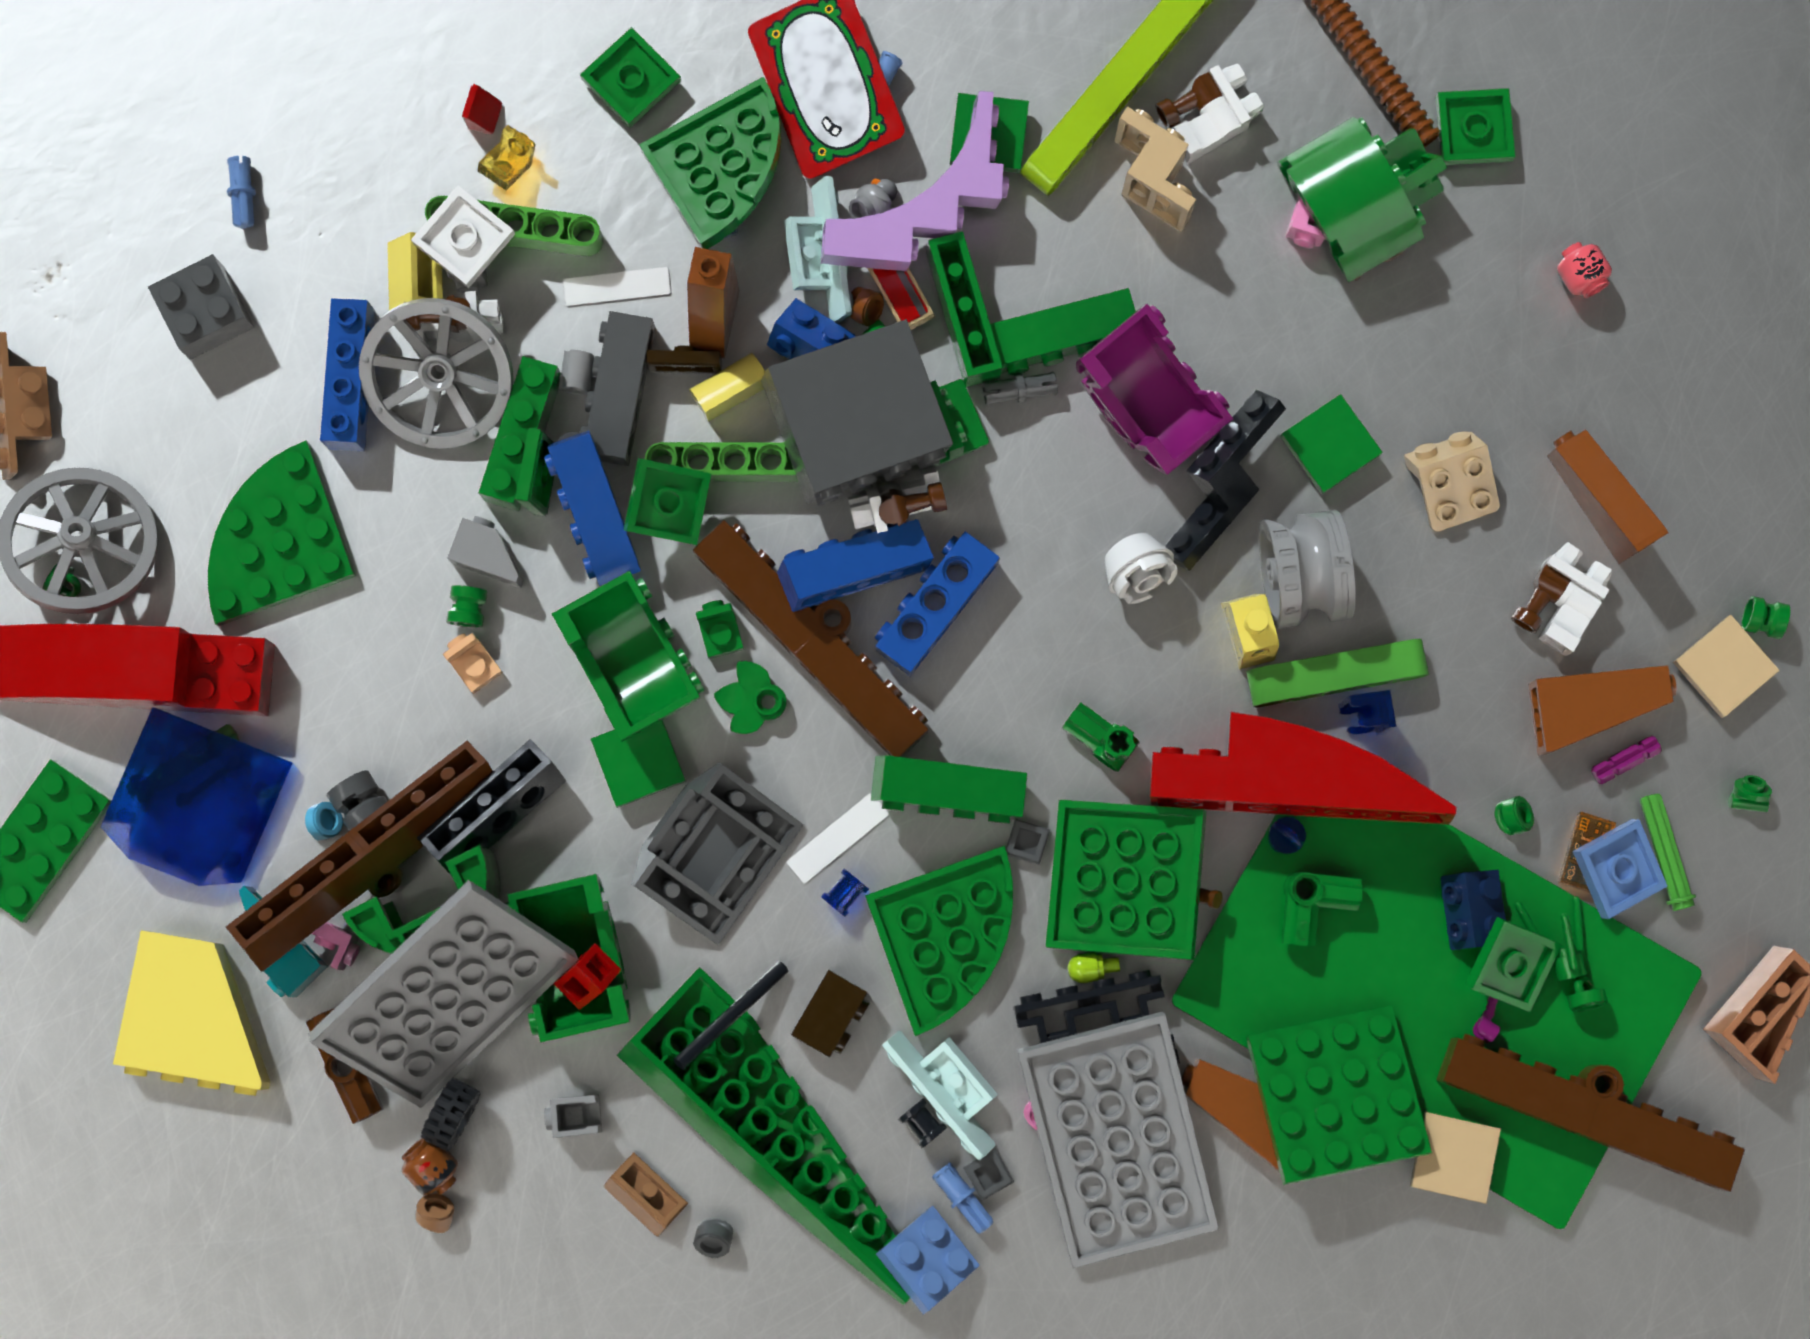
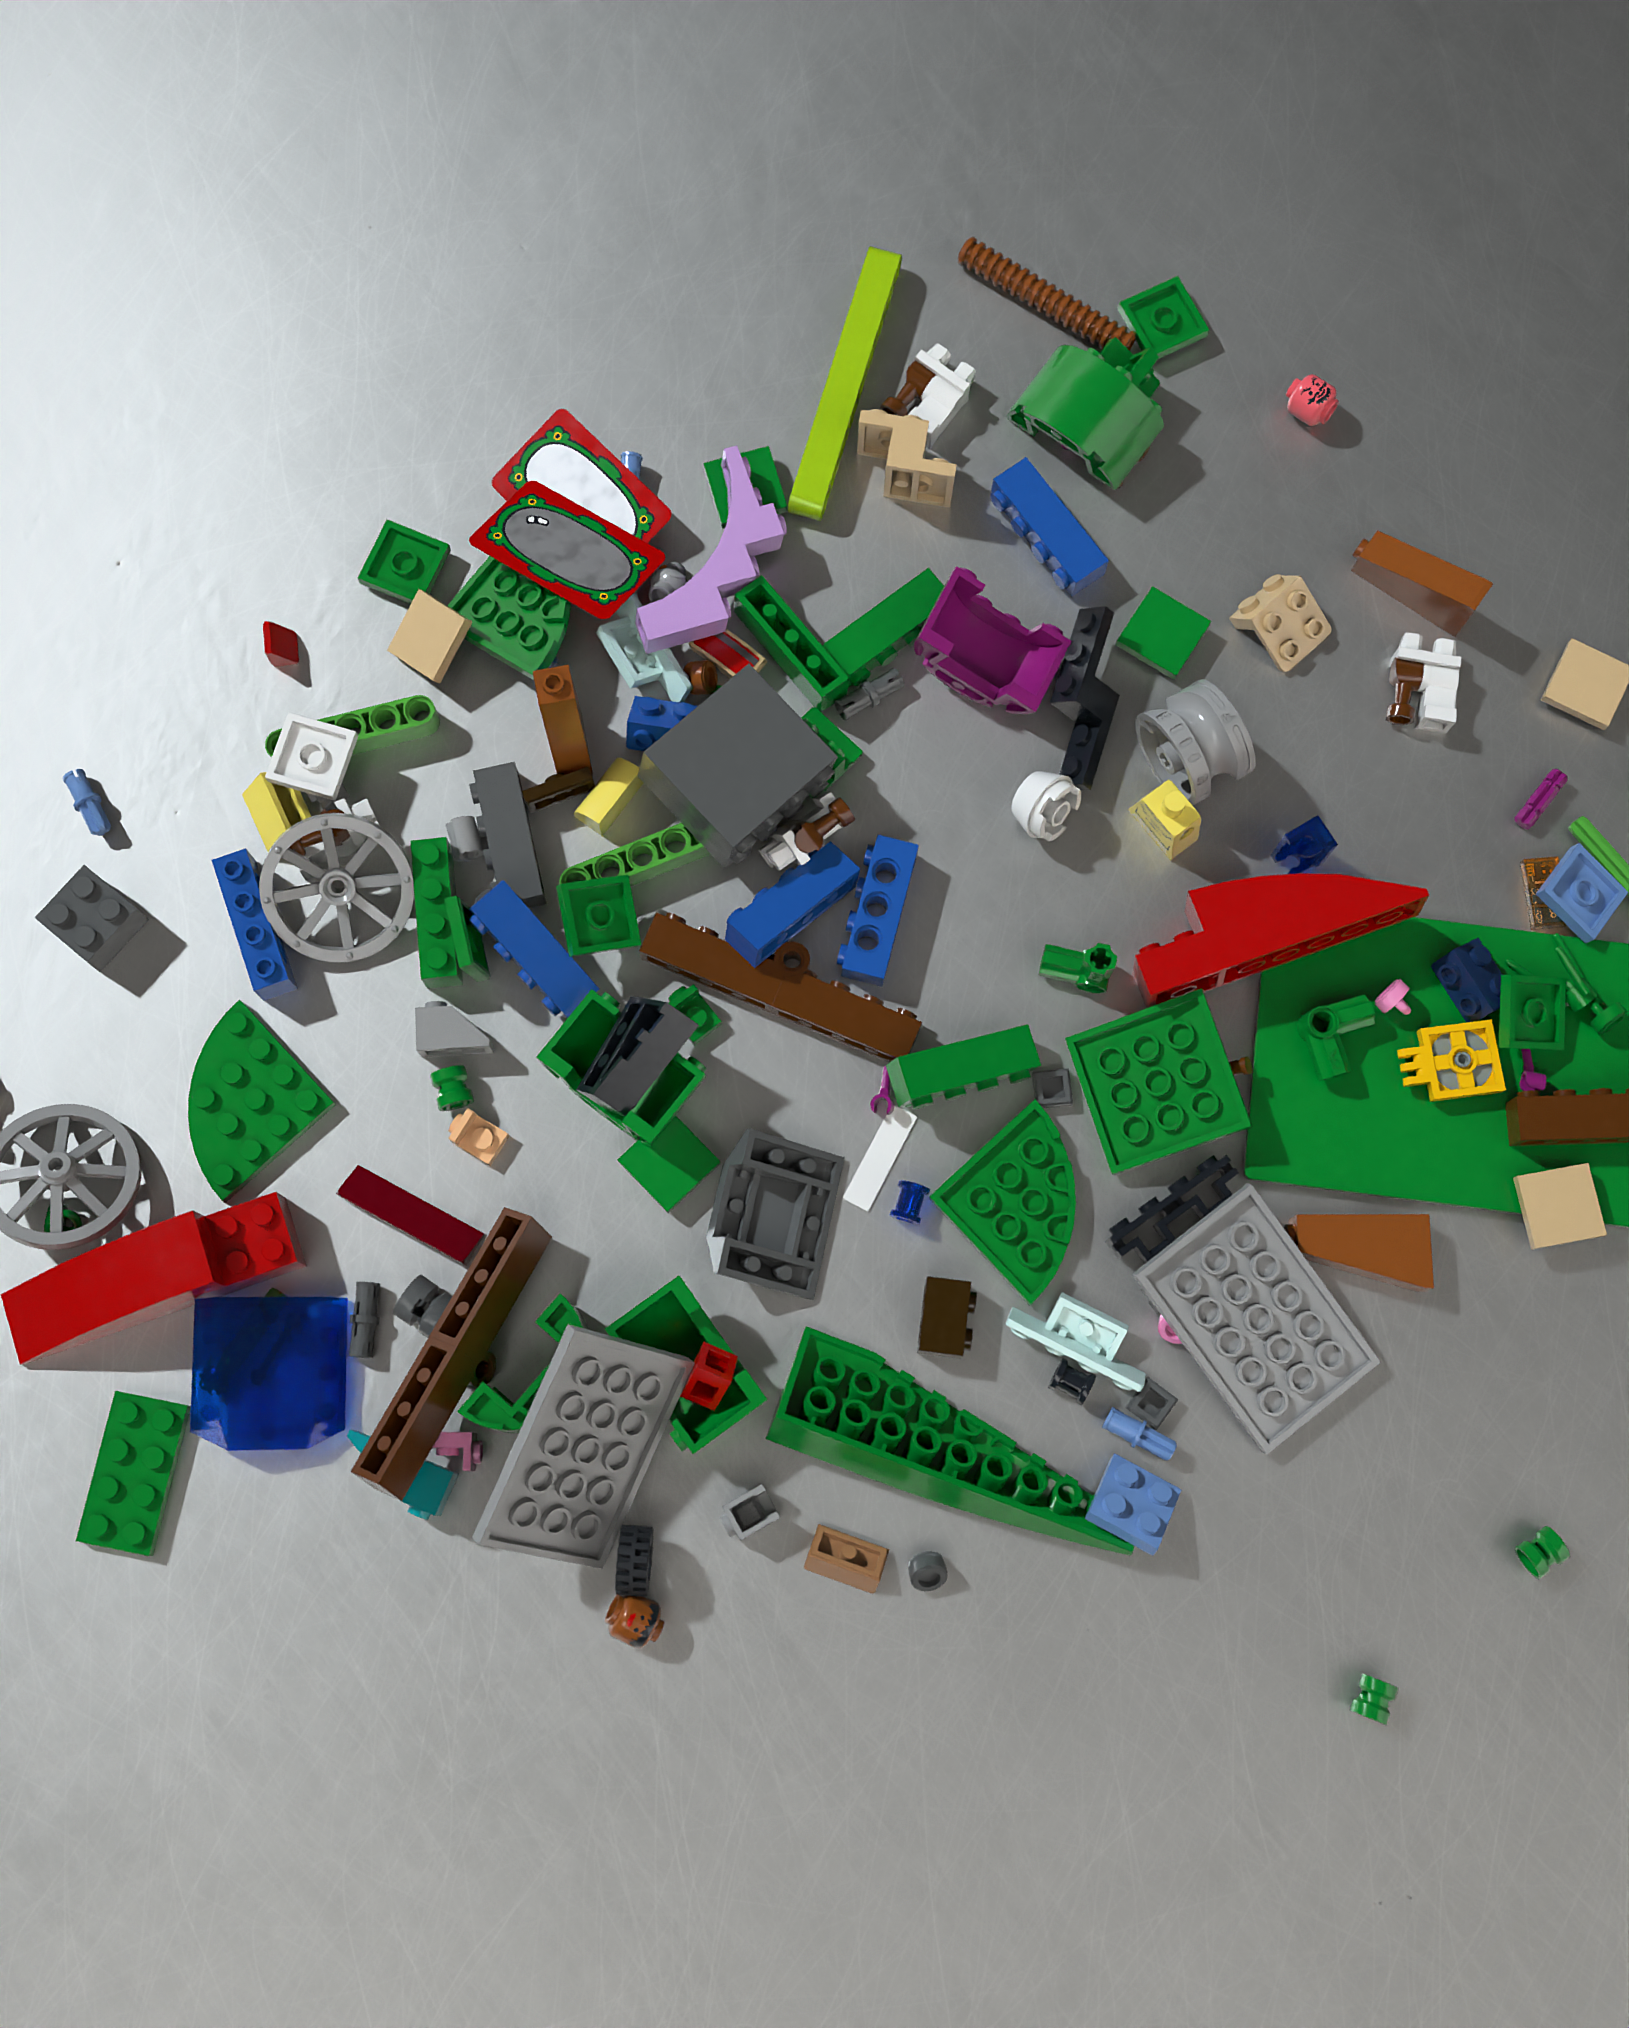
camera: 25 degrees left, 5 degrees down
light yellow slope [113,930,270,1096] -> none
medium azure tile [305,802,343,841] -> none
reddish brown piece [306,1008,384,1124] -> none
medium nougat tile [415,1194,454,1233] -> none
black brick [417,739,566,875] -> none
clear yellow bracket [477,125,536,191] -> none
white sticker [563,267,671,306] -> none
black bar [673,961,788,1070] -> none
green plate [714,661,787,734] -> none
lime cylinder [1067,952,1120,984] -> none
bright green beam [1246,639,1429,708] -> none
green plate [1246,1006,1432,1186] -> none
clear blue tile [1267,817,1306,855] -> none
bright pink bracket [1286,196,1325,248] -> none
green tile [1494,796,1534,835] -> none
dark orange slope [1528,665,1677,756] -> none
green wheel [1741,596,1790,640] -> none
none -> dark red slope [336,1165,485,1266]
none -> dark grey pin [349,1282,380,1358]
none -> tan tile [387,589,472,683]
none -> sticker [469,481,666,619]
none -> black wedge [576,996,699,1117]
none -> magenta hand [870,1066,895,1115]
none -> blue brick [990,457,1109,597]
none -> bright pink tile [1374,979,1411,1015]
none -> yellow piece [1397,1019,1506,1102]

